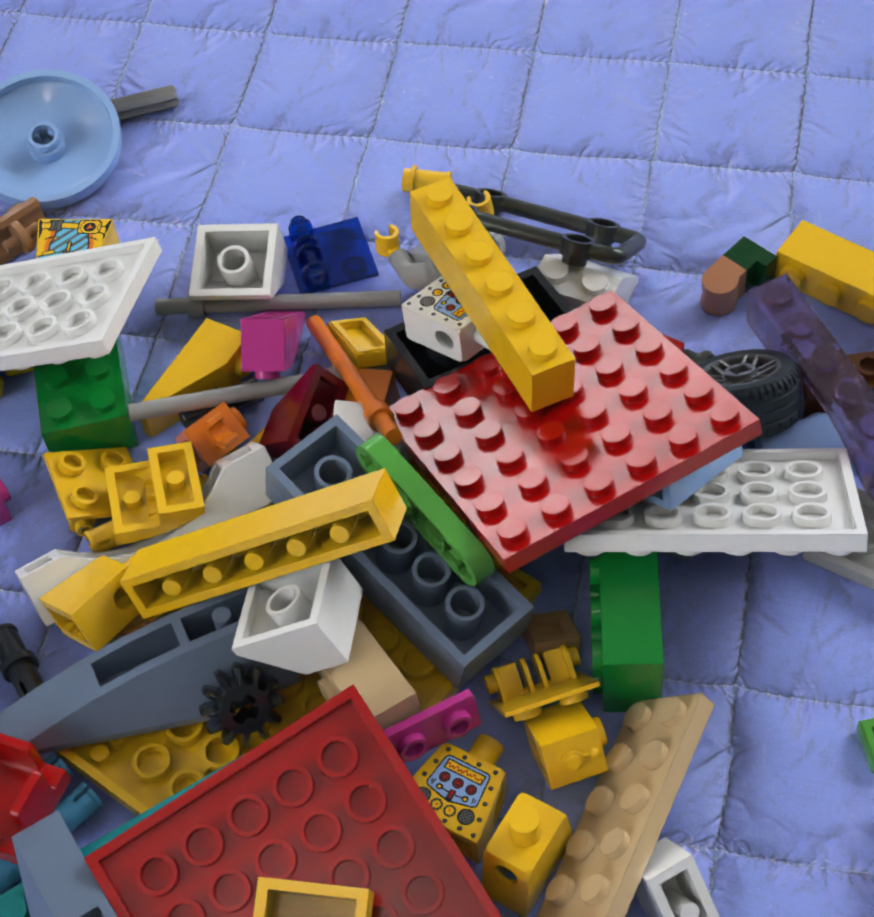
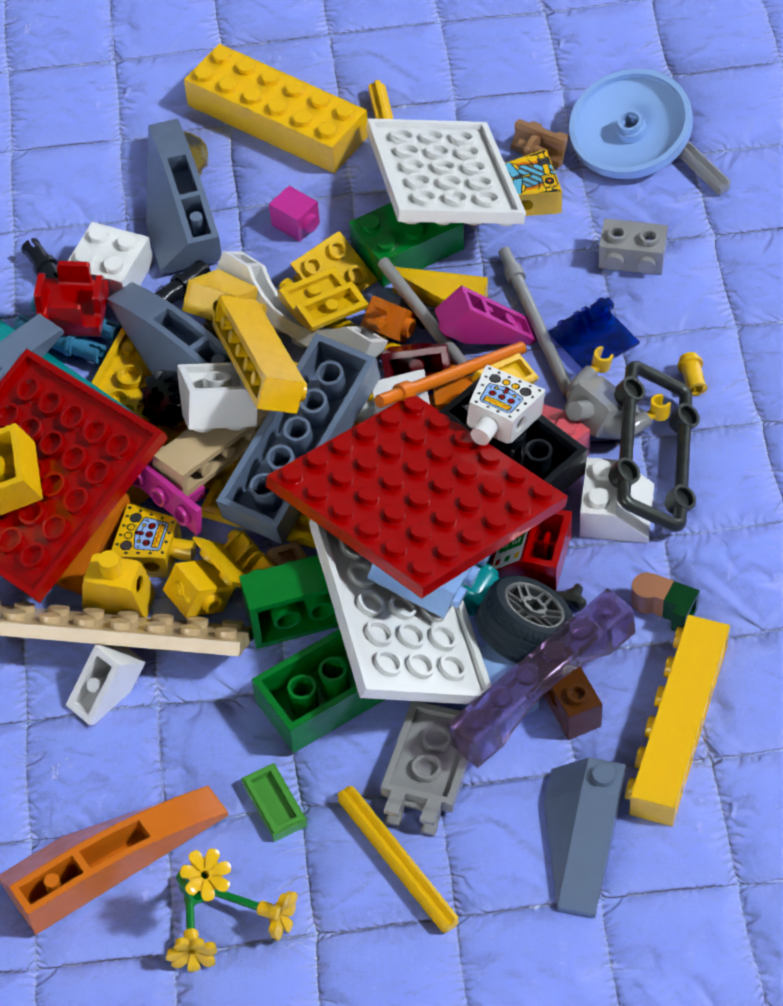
camera: 70 degrees right, 0 degrees up
white slope [189,223,288,300] -> none
bright green beam [356,434,495,587] -> none
yellow brick [409,177,575,412] -> none
none -> green brick [252,629,386,753]
none -> light grey brick [598,218,668,275]

